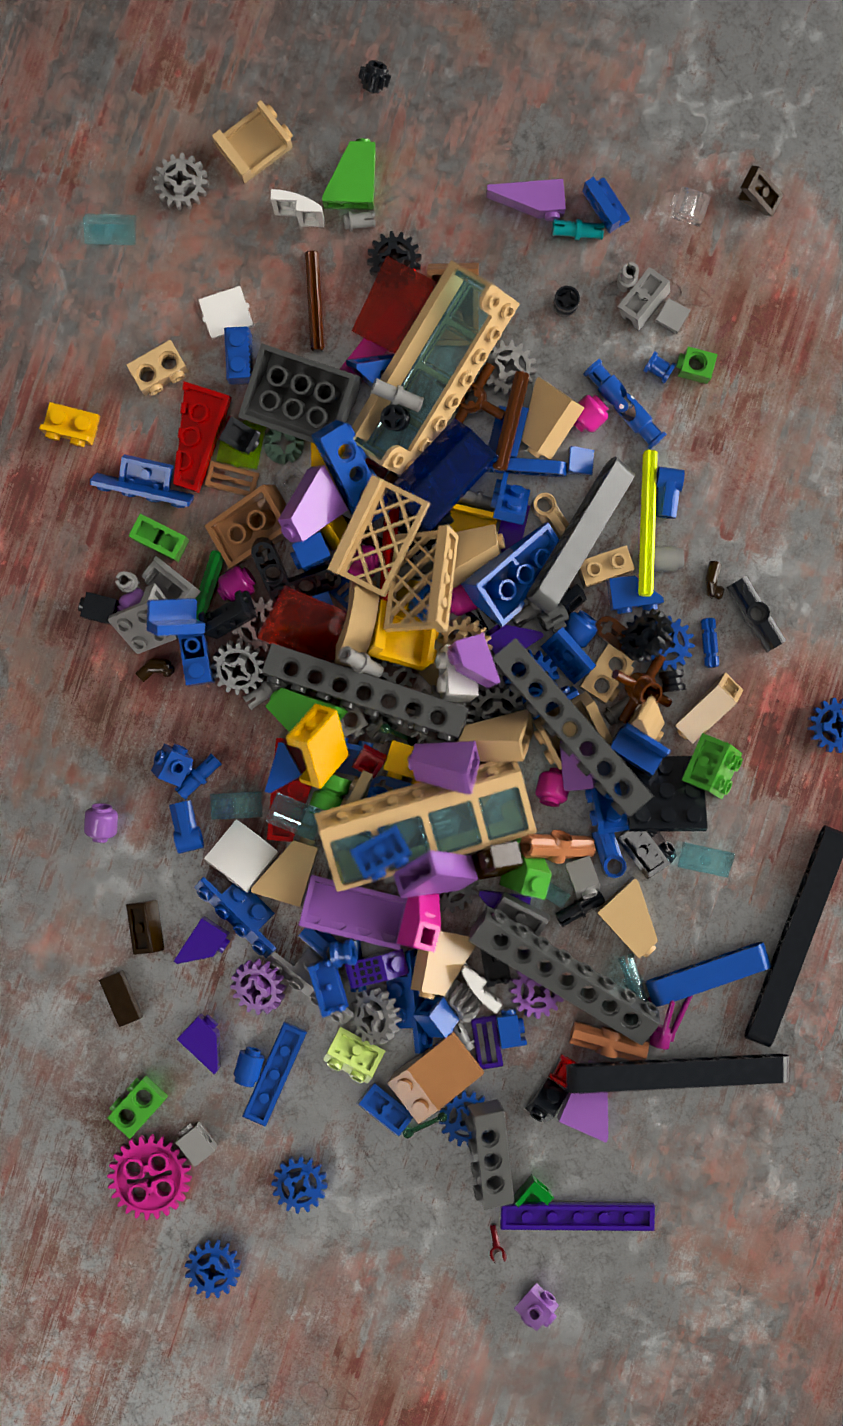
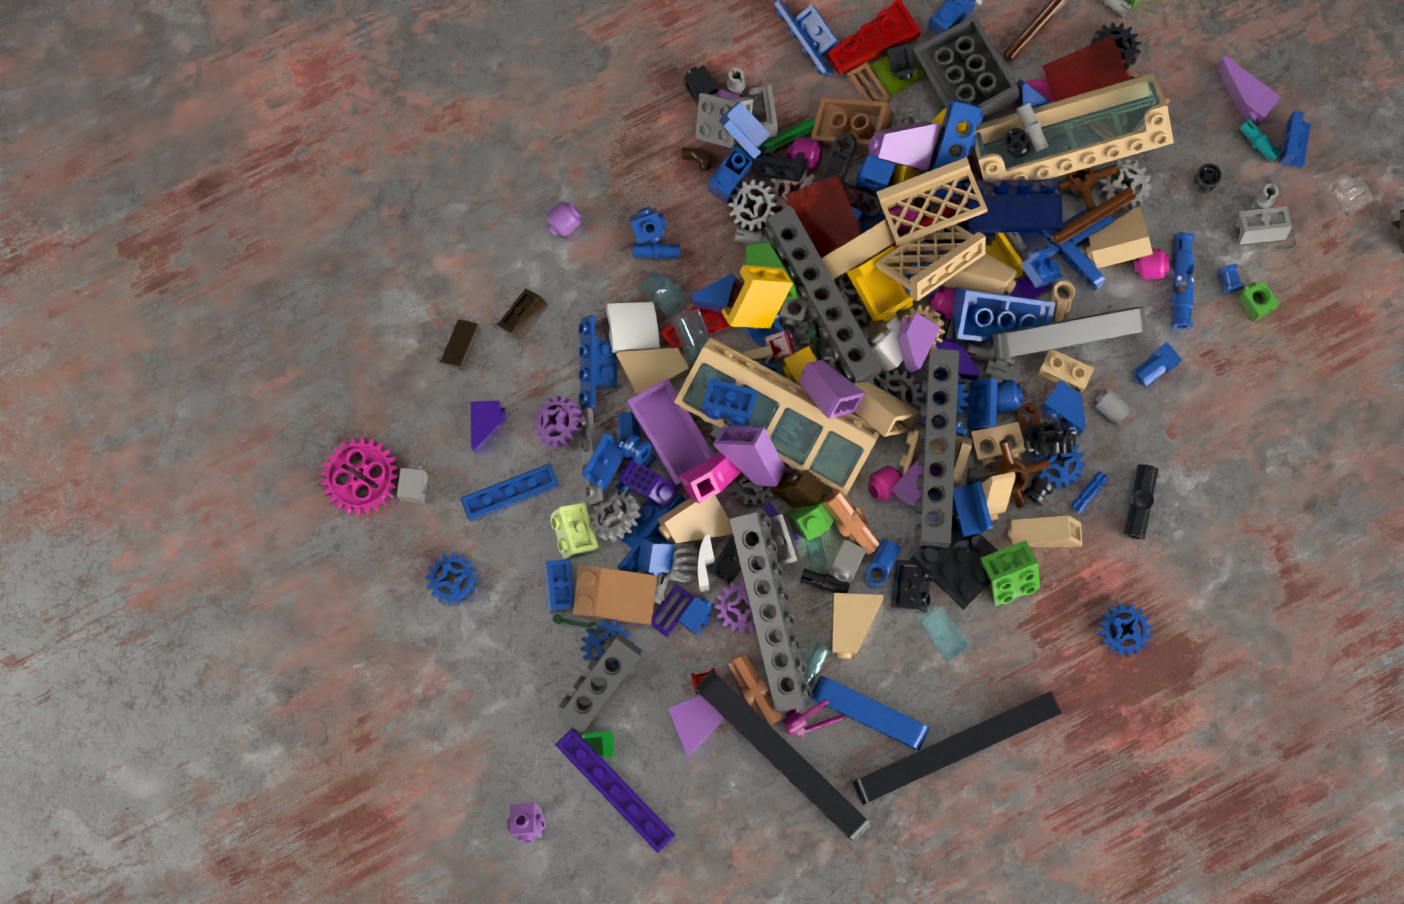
camera: 50 degrees right, 10 degrees down
bright green brick [108,1076,168,1139] -> none
bright green brick [129,514,190,563] -> none
blue piece [169,800,204,854] -> none
dark purple slope [173,916,230,964] -> none
blue gear [185,1239,241,1298] -> none
blue brick [233,1047,265,1087] -> none
sand green gear [263,429,304,464] -> none
bright green wheel [310,774,352,810] -> none
light grey pin [338,646,383,678] -> none
dark red hand [490,1225,507,1263] -> none
black bracket [525,1078,568,1123] -> none
black tile [559,584,587,615] -> none
slope [567,446,594,476] -> none
blue bracket [585,781,629,835] -> none
neon yellow axle [638,450,658,597] -> none
light grey tile [655,298,690,334] -> none
dark brown arm [705,561,724,600] -> none

